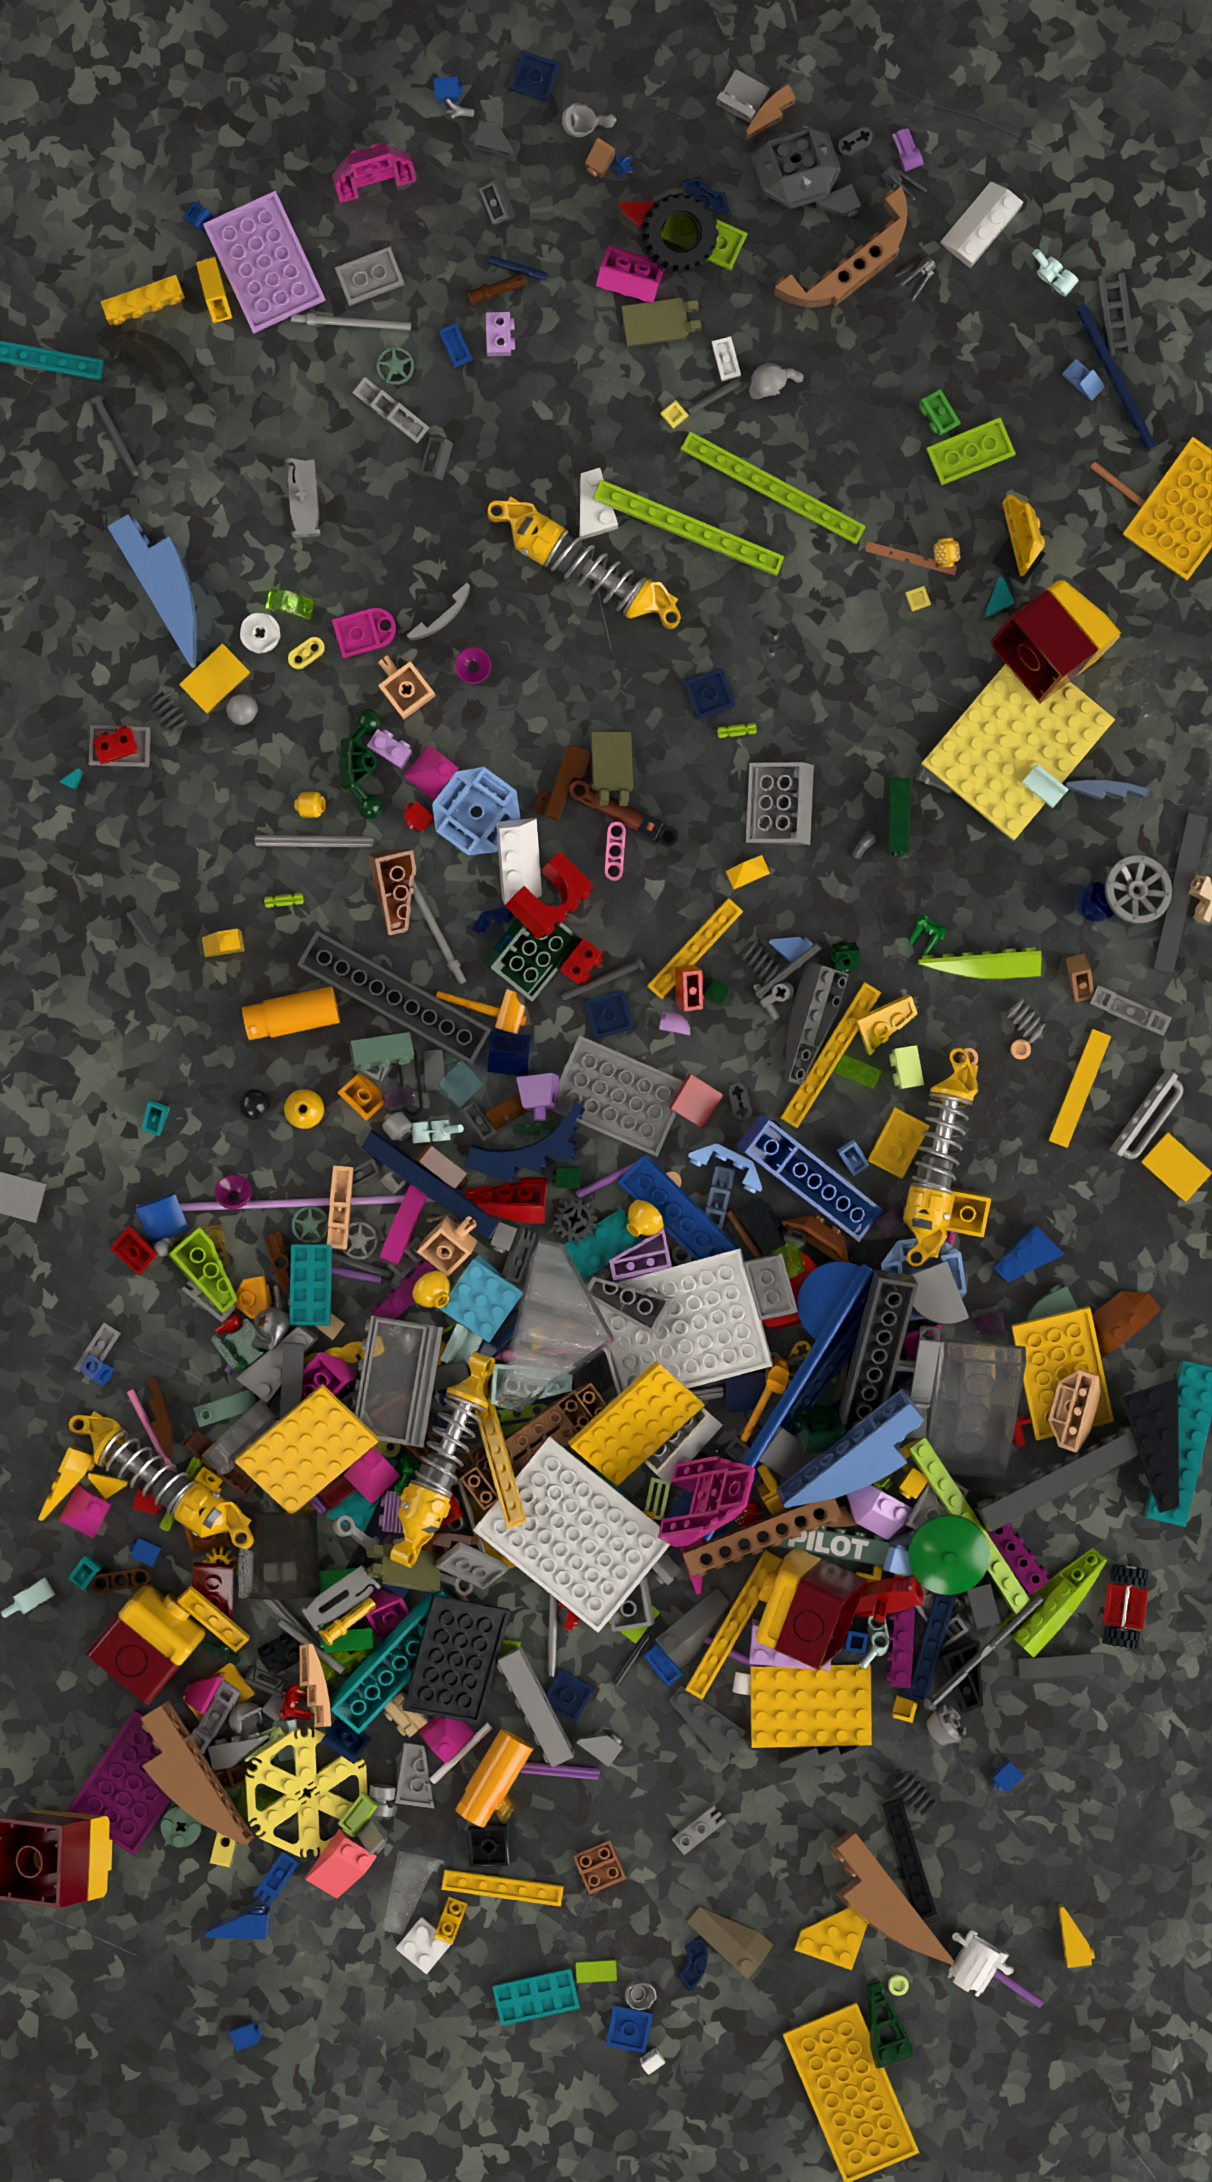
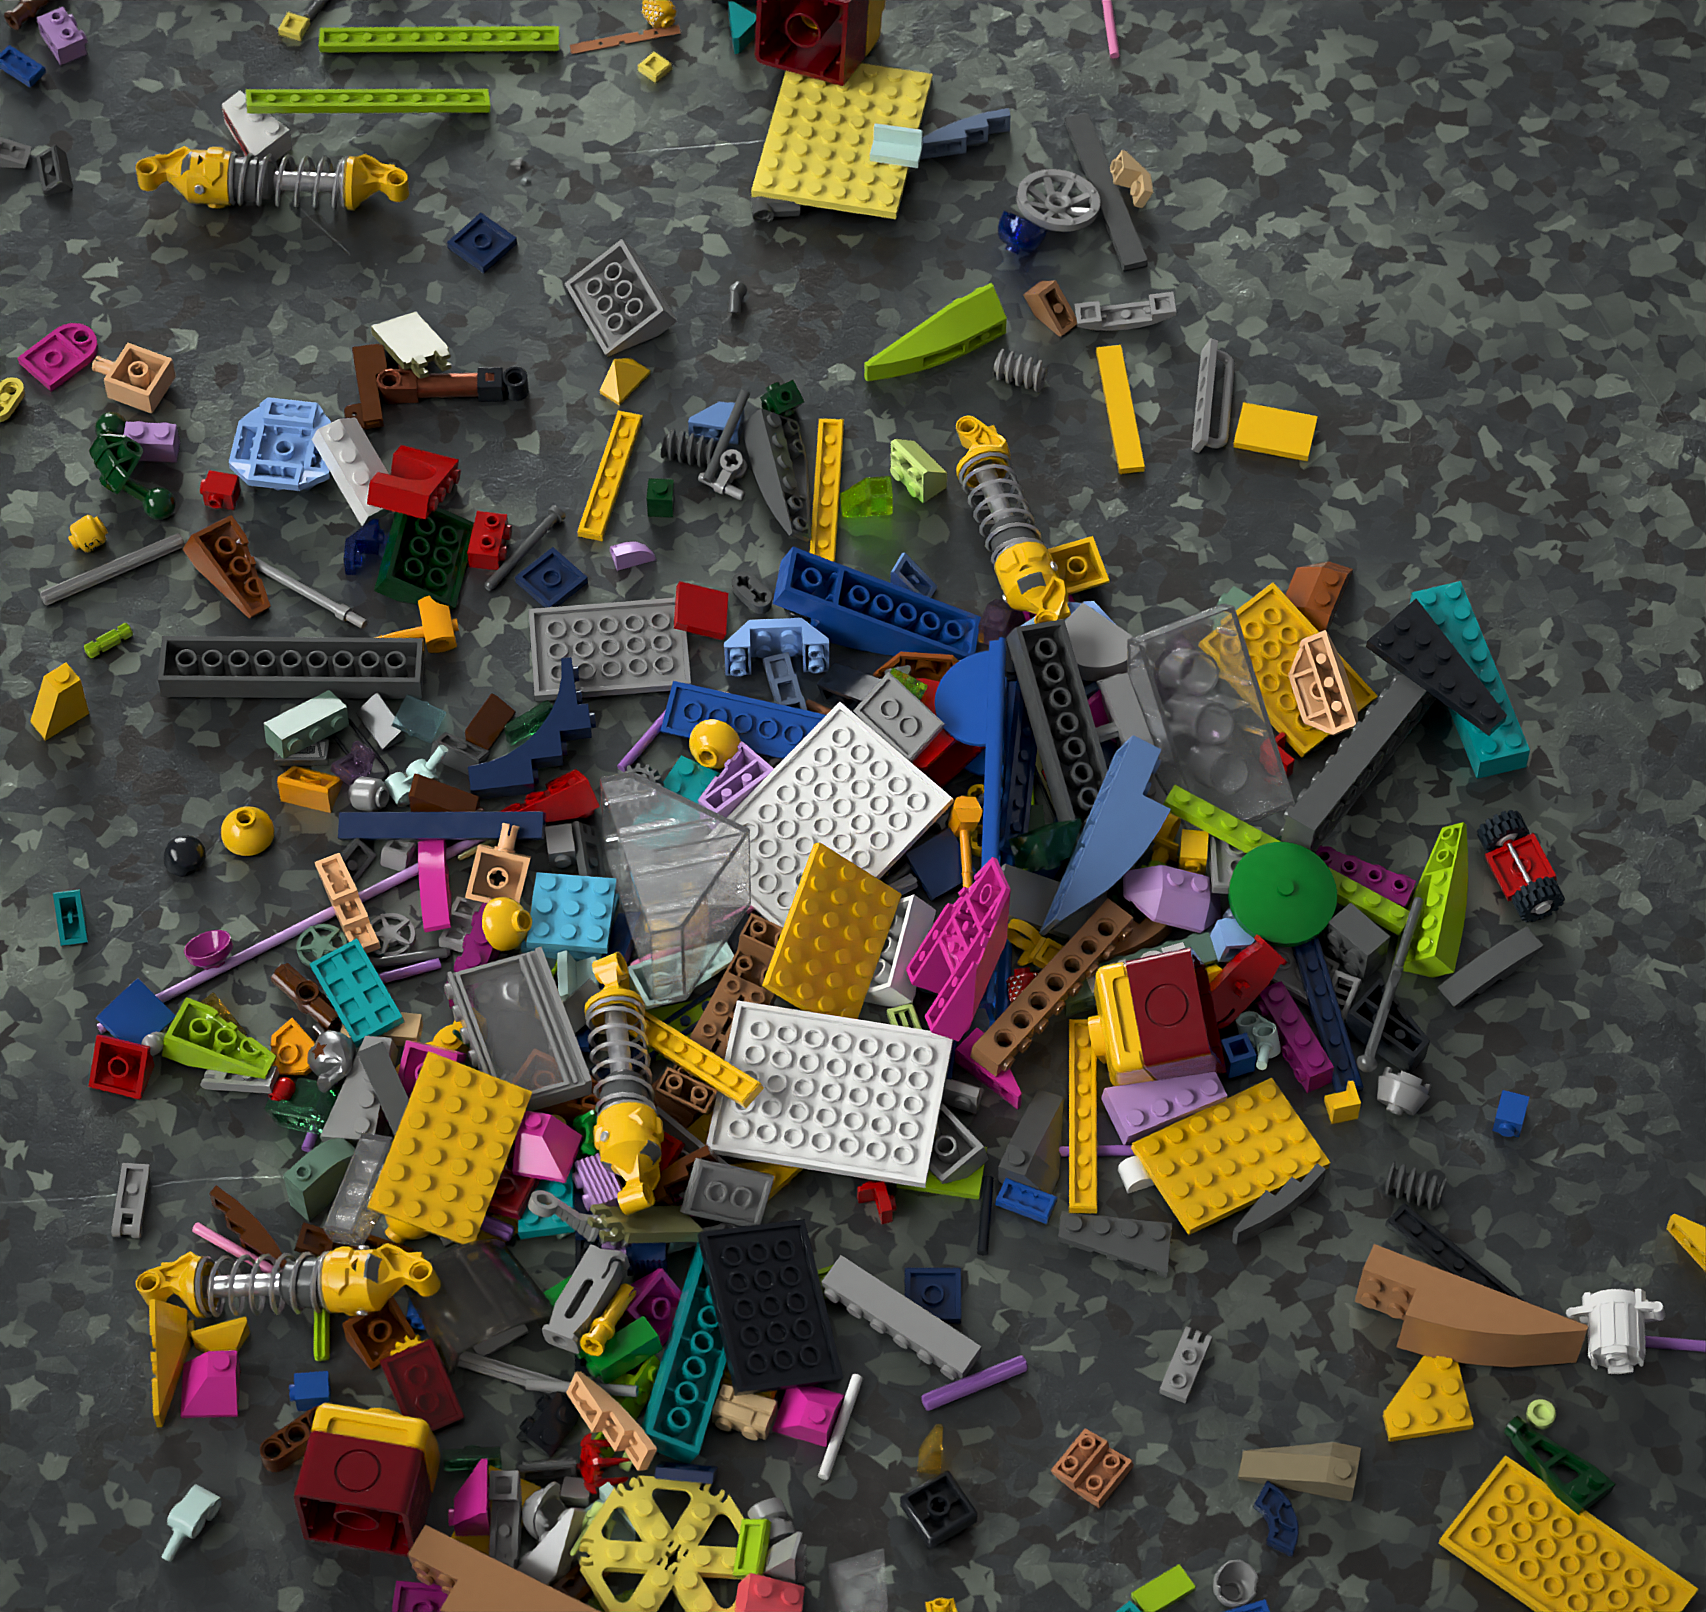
camera: 30 degrees left, 30 degrees down
teal slope [68,1554,103,1590] -> none
blue bracket [79,1354,115,1385] -> none
red brick [132,1487,164,1515] -> none
yellow plate [177,1586,250,1652] -> none
light orange piece [242,986,340,1040] -> none
light grey wing [394,1742,434,1808] -> none
dark pink slope [403,745,460,801] -> none
light grey slope [407,583,470,641] -> none
yellow tile [441,1868,564,1906] -> none
magenta piece [455,647,491,684] -> none
light orange piece [455,1728,534,1828] -> none
clear blue slope [487,1032,531,1076] -> none
medium lavender torso [517,1073,559,1121] -> none
light grey bar [547,1594,558,1676] -> none
dark green brick [552,1168,581,1189] -> none
light grey slope [576,1733,623,1767] -> none
light grey wedge [583,1277,676,1334] -> none
bright pink beam [605,822,626,881] -> none
red brick [675,965,704,1011] -> none
lime axle [717,723,757,738] -> none
yellow wing [855,994,917,1055] -> none
yellow tile [867,1107,930,1179] -> none
dark green slope [887,778,911,857] -> none
green piece [909,915,946,955] -> none
blue wedge [992,1225,1064,1282] -> none
light nougat tile [1010,1039,1031,1059] -> none

